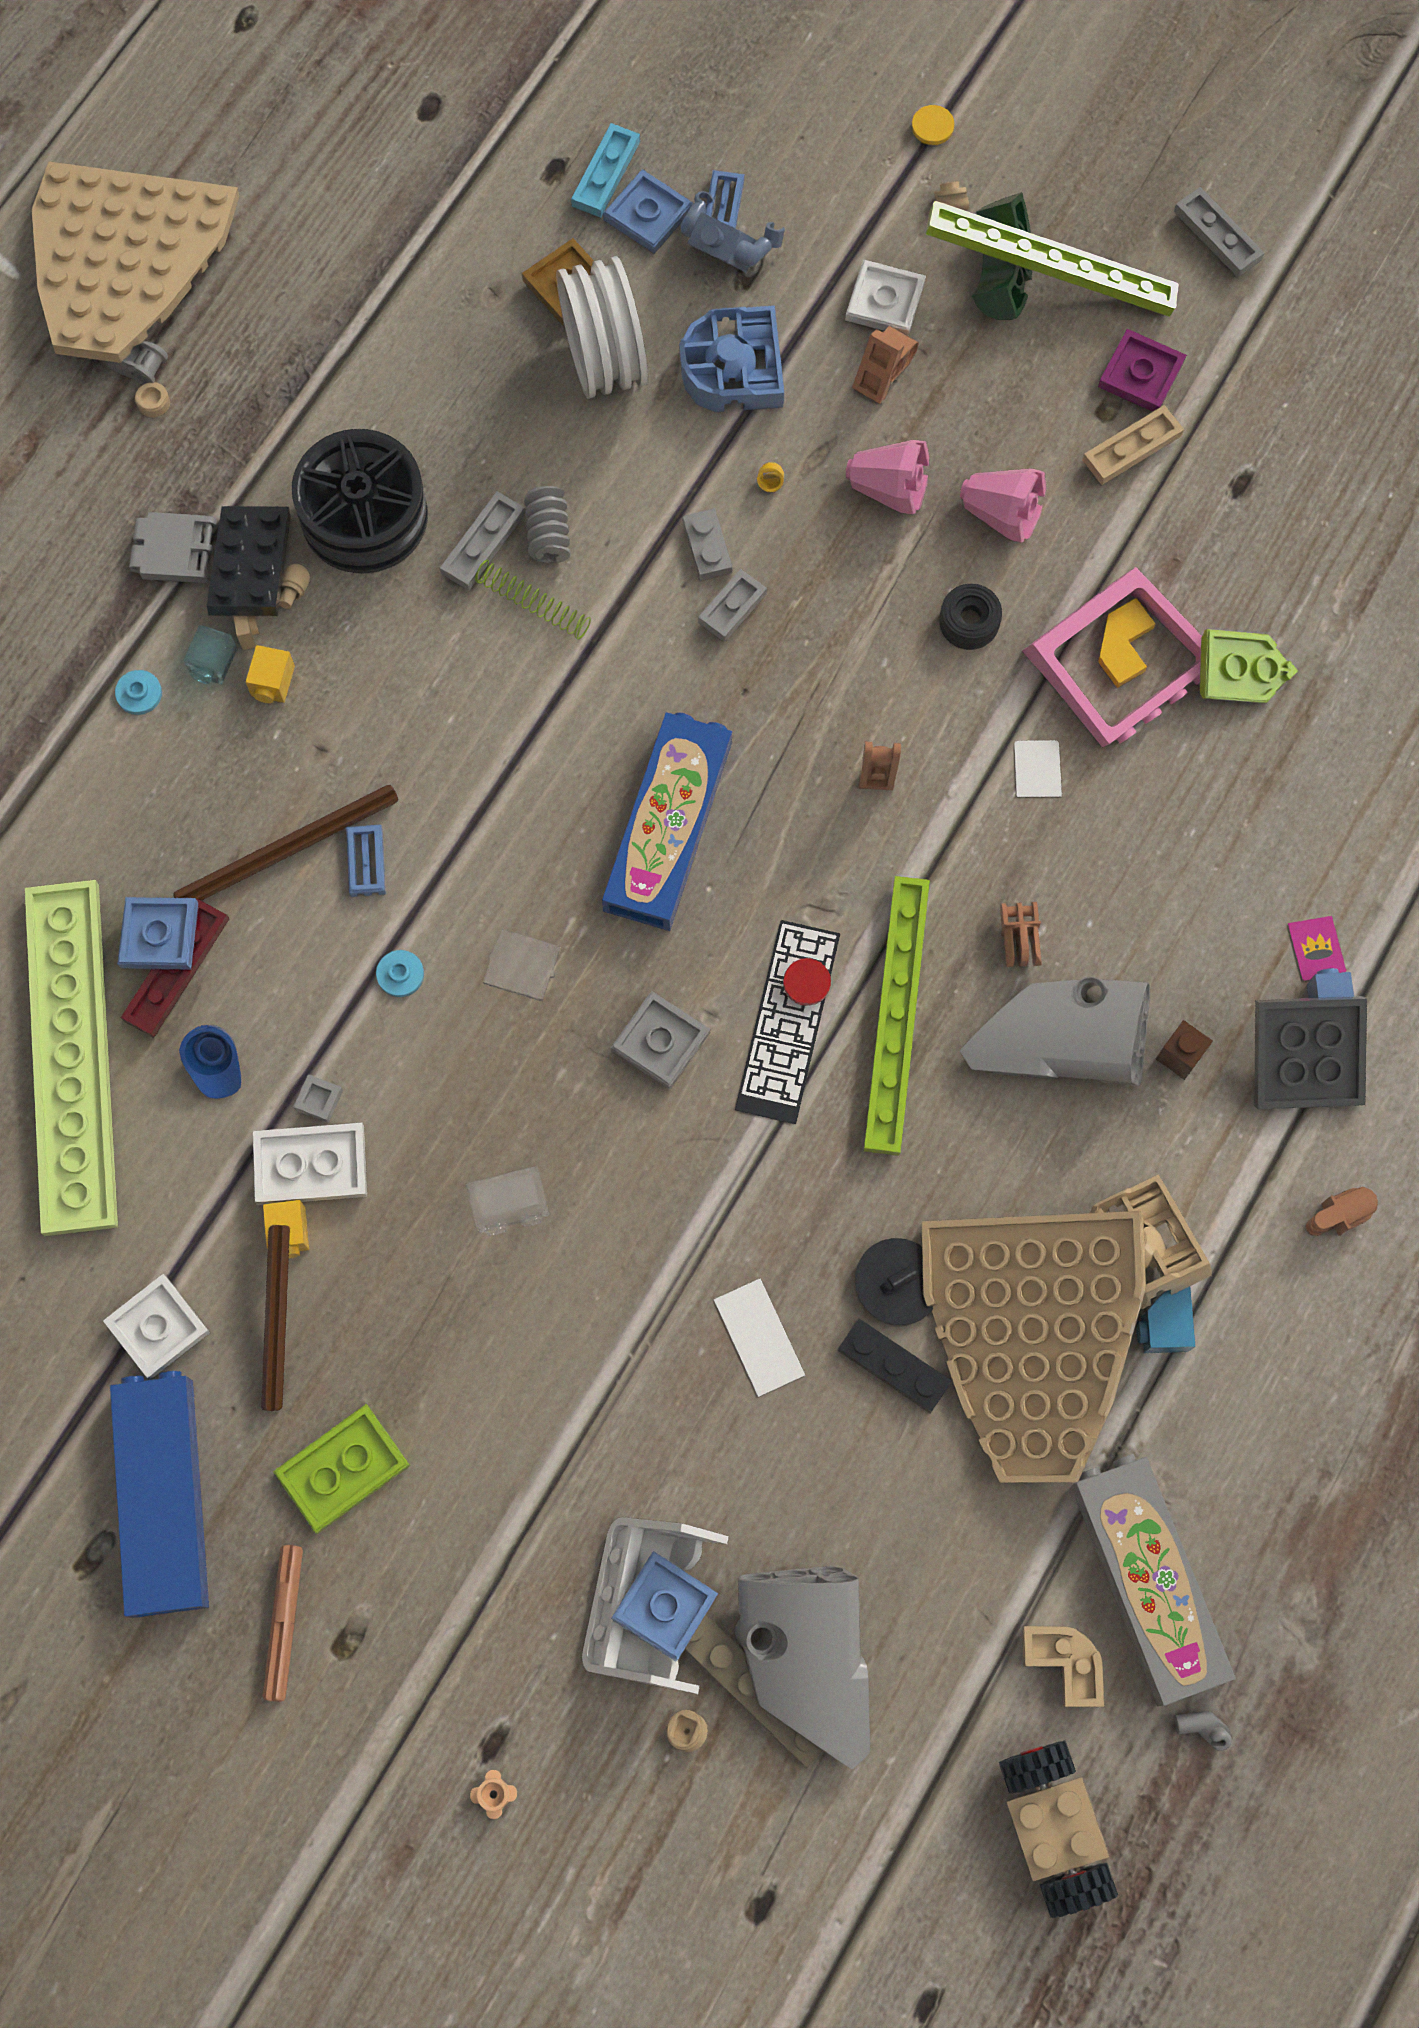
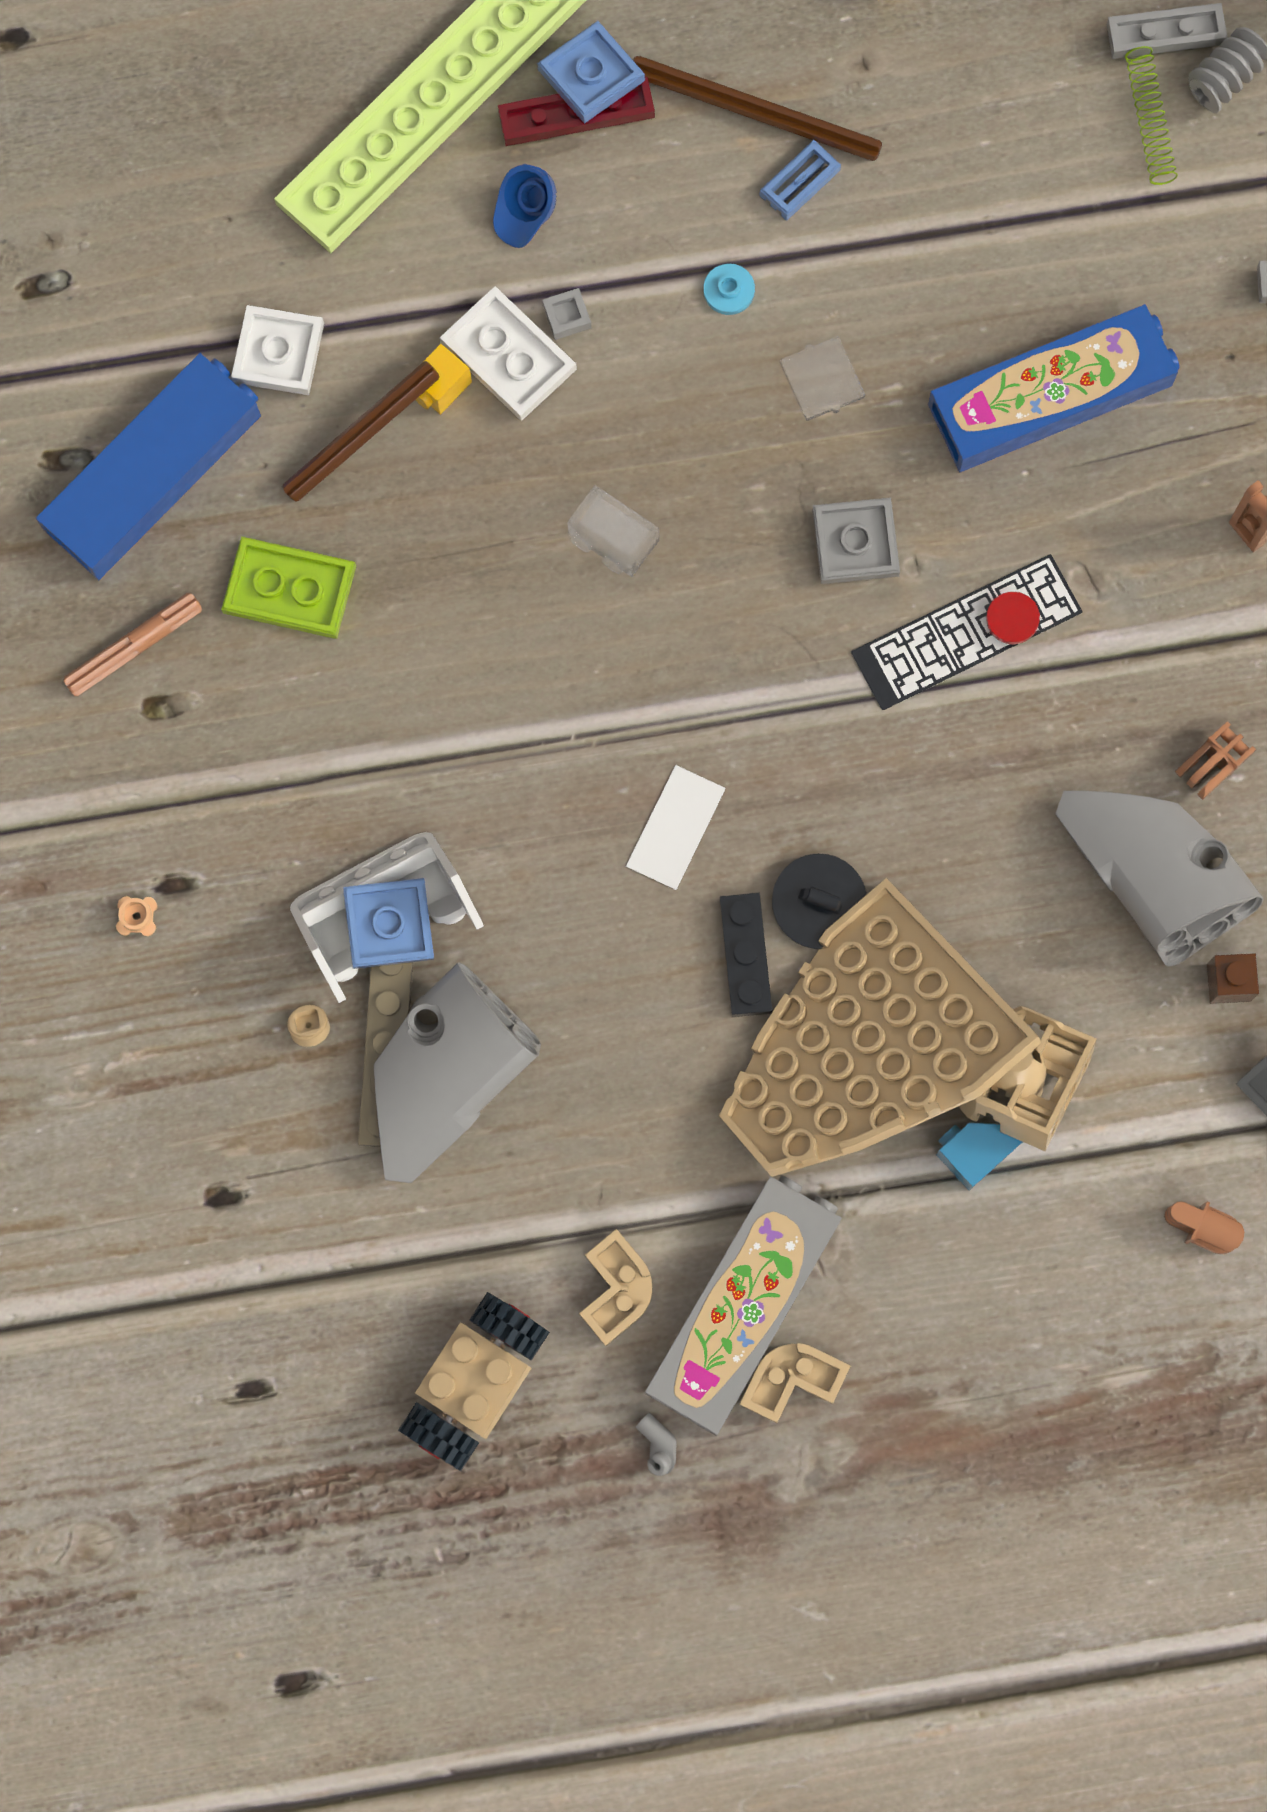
camera: 55 degrees right, 5 degrees up
lime plate [863,876,930,1156] -> none
none -> tan plate [740,1343,851,1423]

